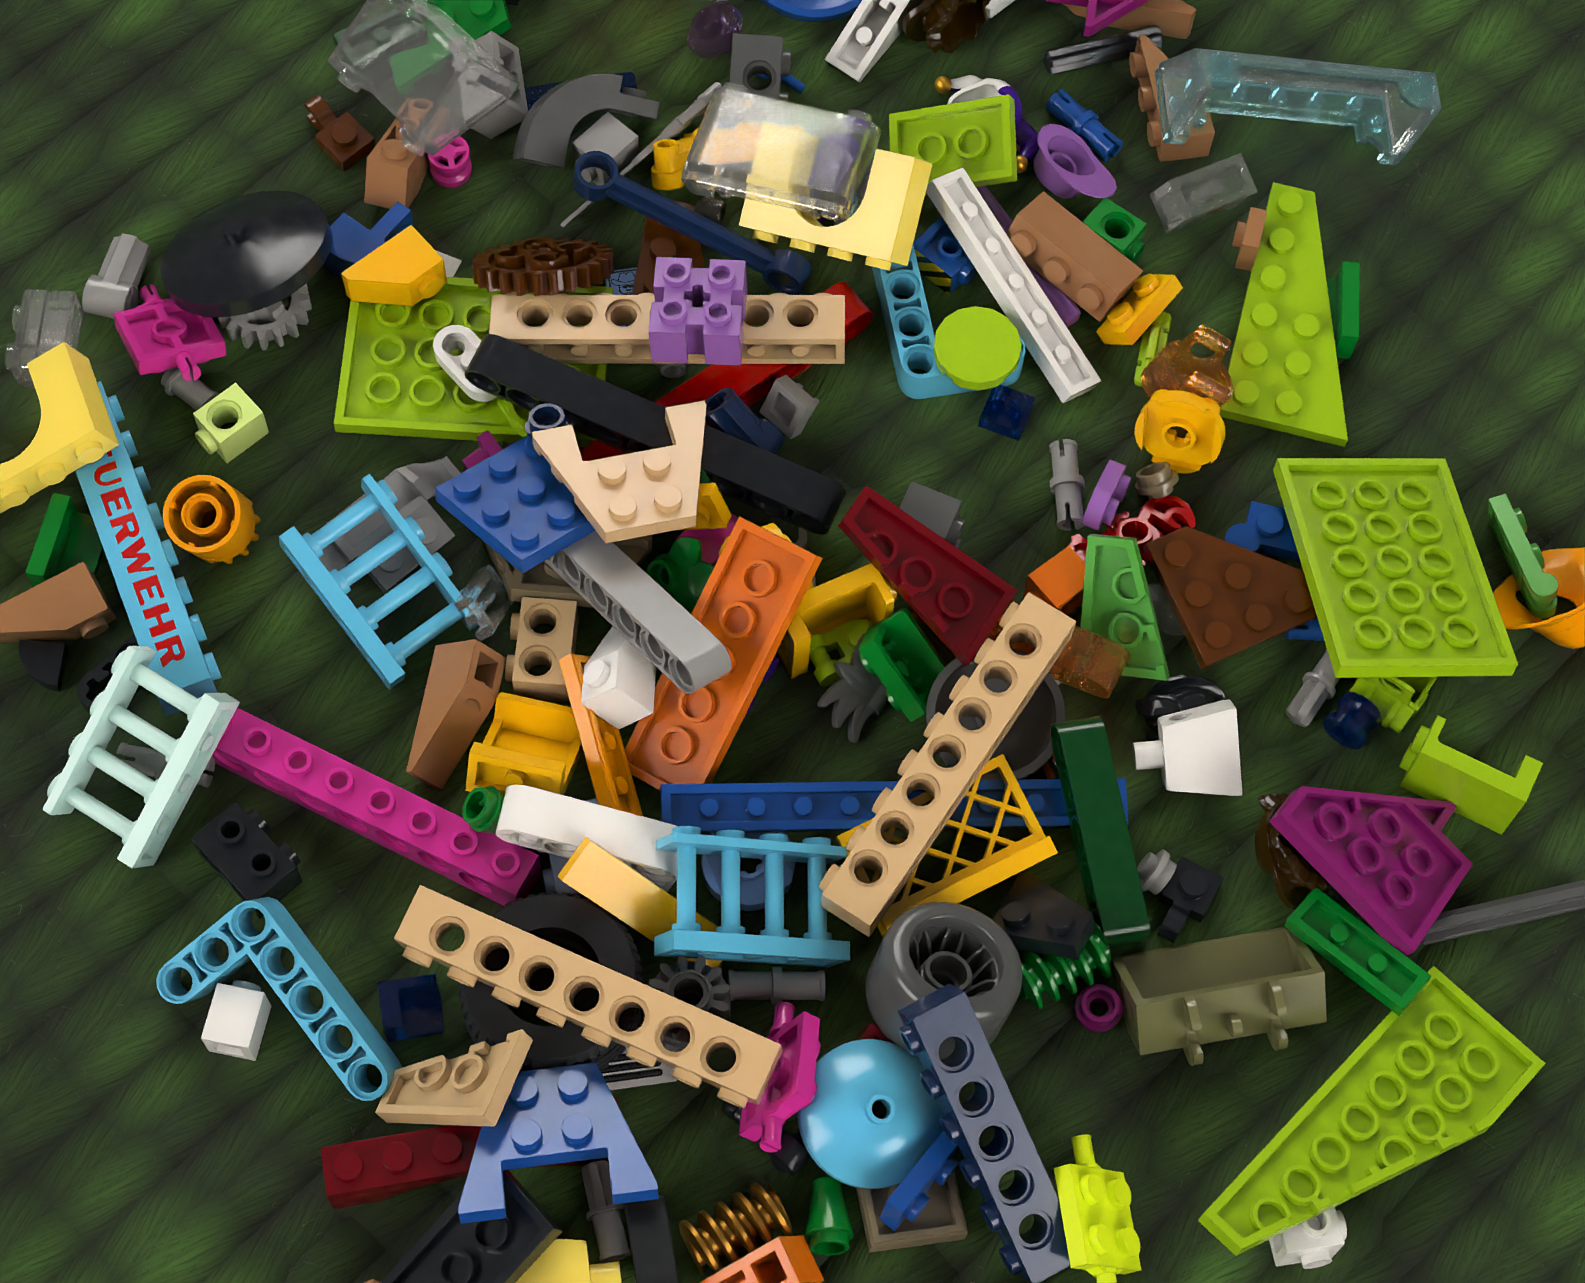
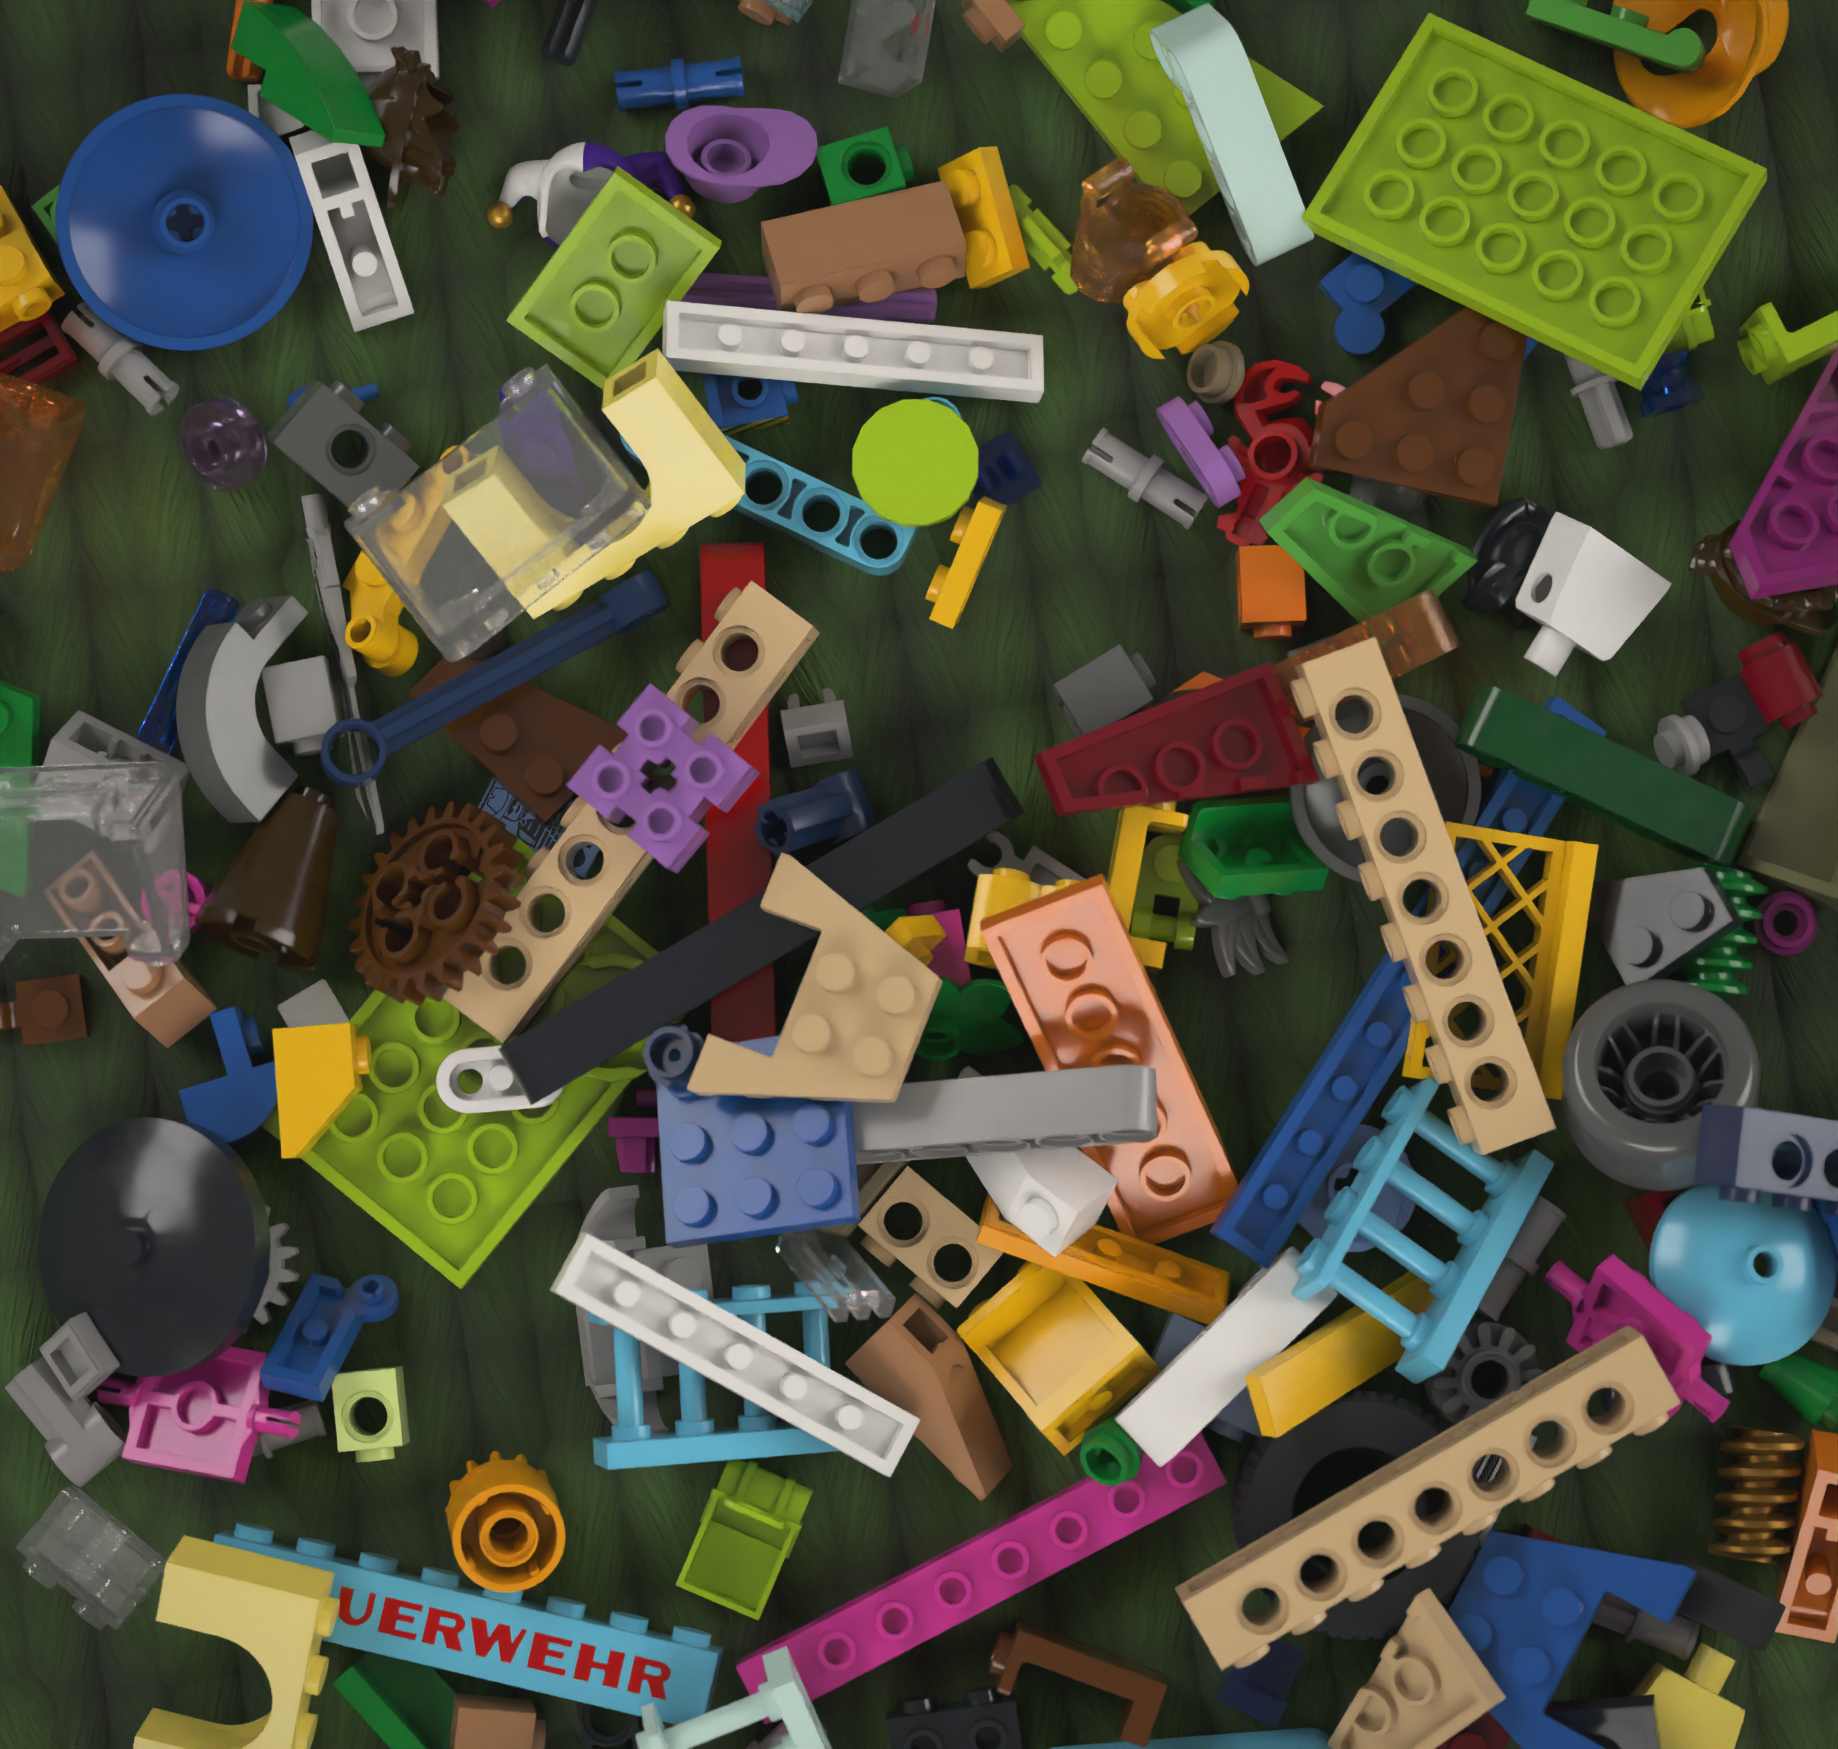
camera: 45 degrees left, 20 degrees up
none -> light grey tile [39,1312,120,1402]
none -> dark brown cone [195,786,340,972]
none -> blue hinge [259,1273,400,1402]
none -> white plate [550,1232,921,1477]
none -> lime piece [676,1459,814,1621]
none -> yellow plate [925,496,1007,629]
none -> reddish brown panel [988,1618,1168,1748]
none -> light aqua beam [1149,3,1314,266]
none -> dark red brick [1737,631,1824,730]

